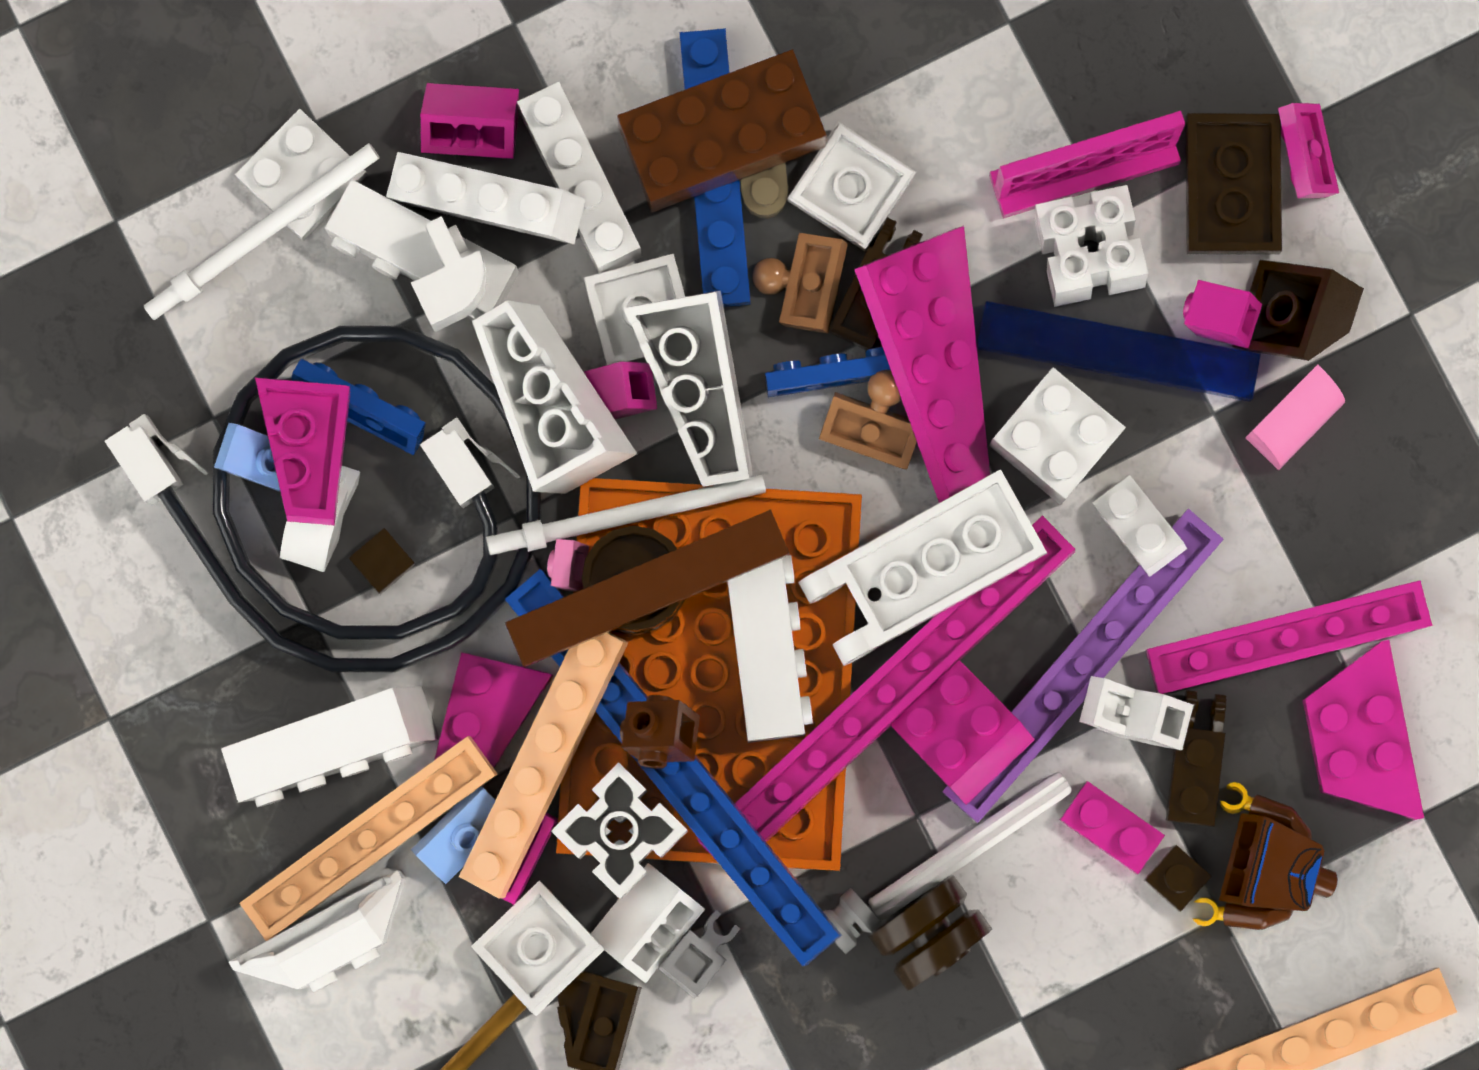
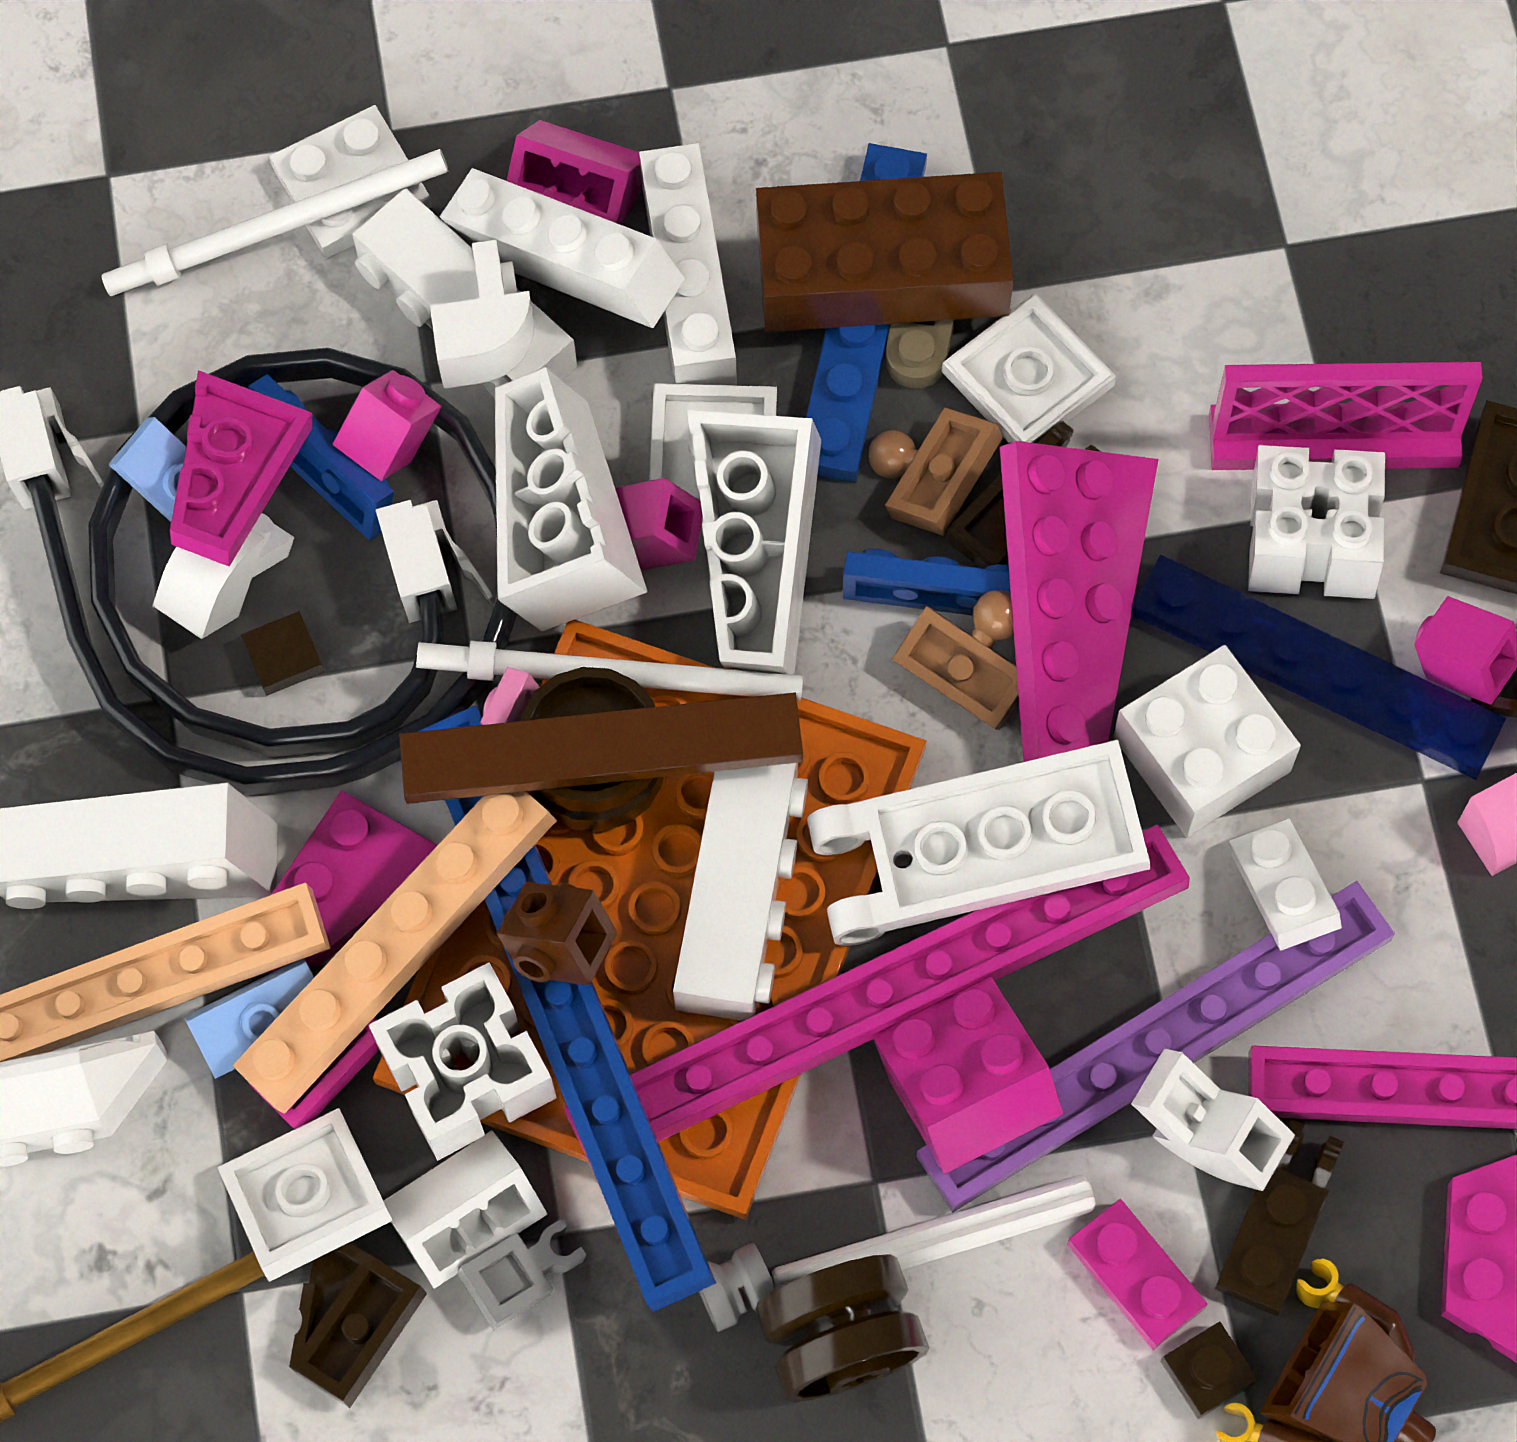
camera: 20 degrees right, 15 degrees down
none -> dark pink brick [332,370,442,481]

